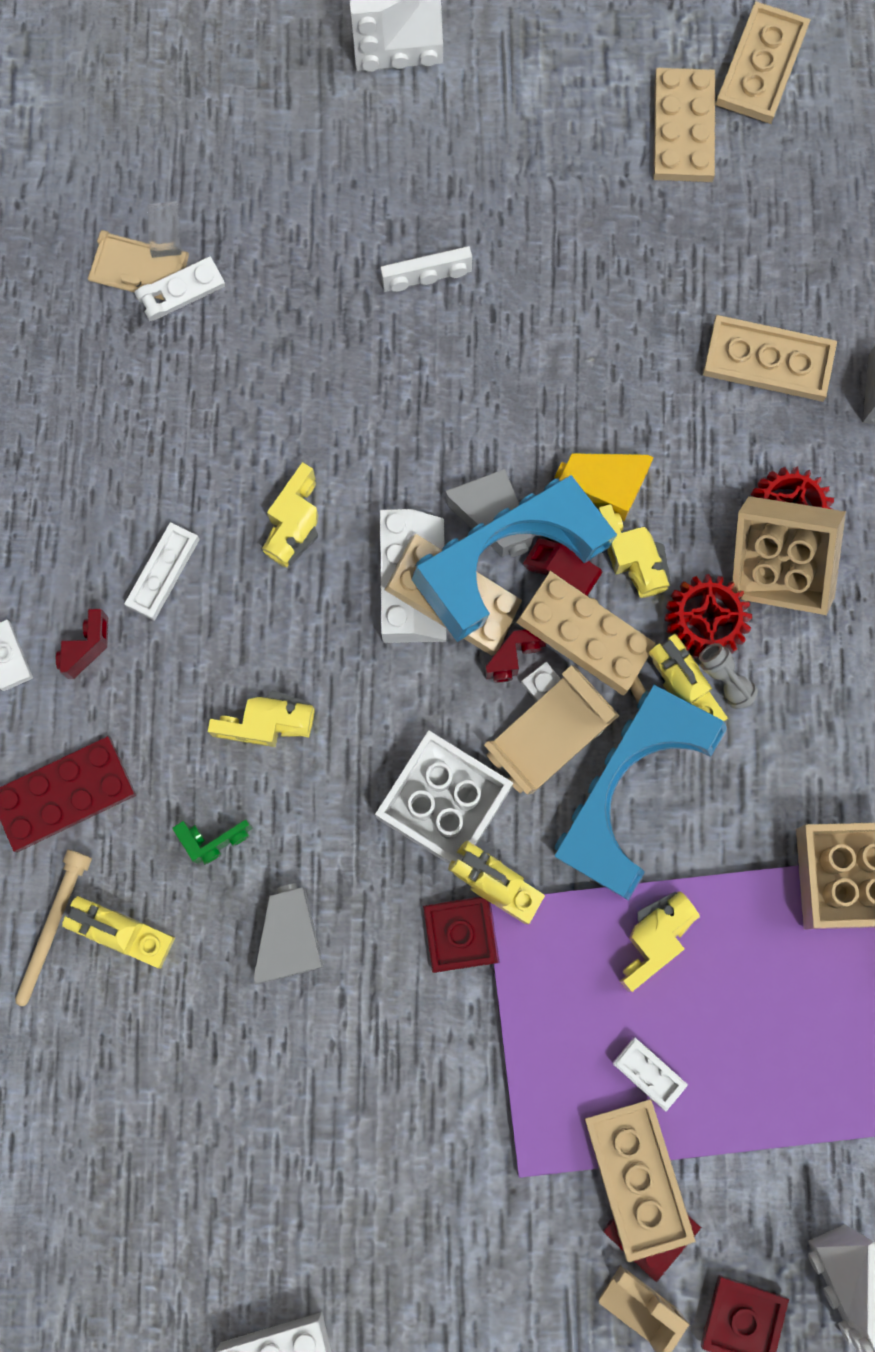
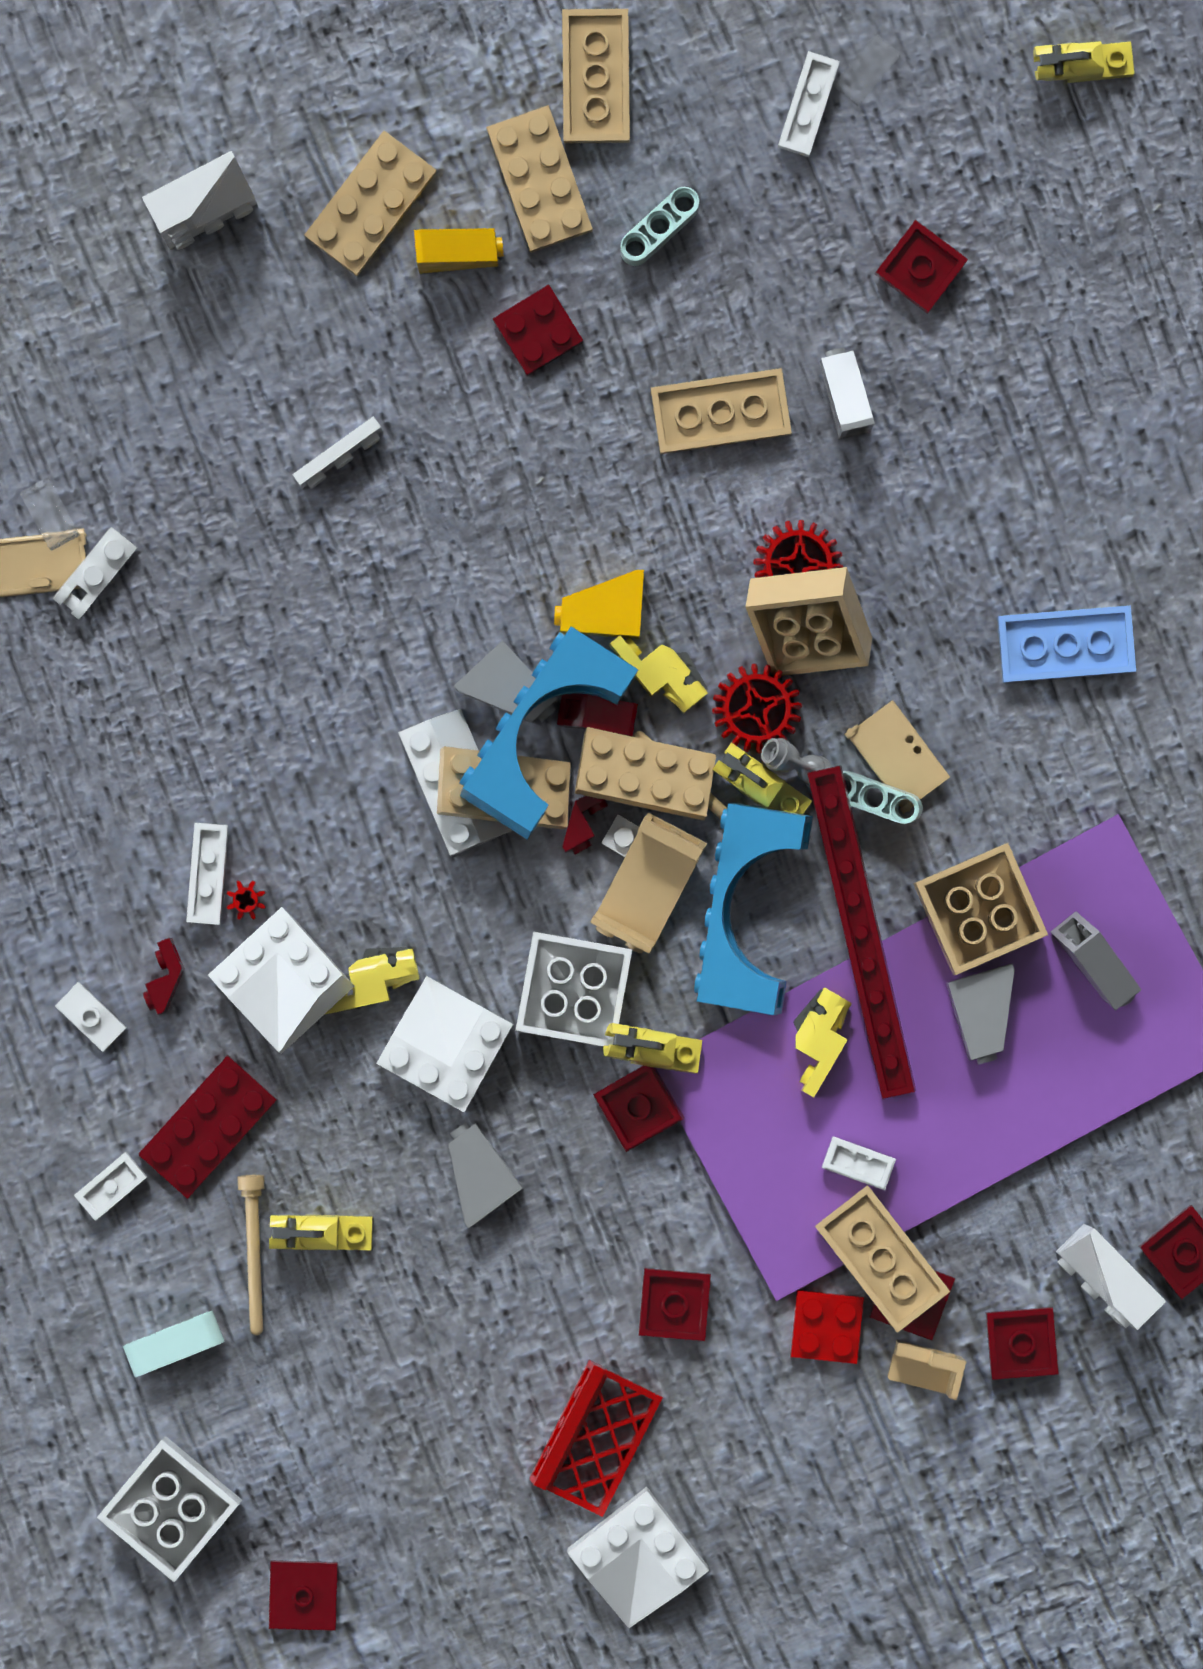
camera: 25 degrees left, 10 degrees up
green bracket [172,820,253,865] -> none
light yellow plate [261,462,319,568] -> none
none -> white slope [208,907,355,1054]
none -> red gear [226,880,266,920]
none -> tan plate [304,131,437,277]
none -> white slope [376,976,514,1112]
none -> yellow slope [414,228,504,274]
none -> dark red plate [492,284,584,376]
none -> red fence [529,1360,663,1517]
none -> light aqua beam [620,187,699,266]
none -> dark red plate [638,1268,711,1341]
none -> red plate [790,1290,864,1364]
none -> dark red plate [807,765,916,1099]
none -> light aqua beam [843,771,923,824]
none -> tan door [844,700,950,814]
none -> light grey slope [946,964,1014,1064]

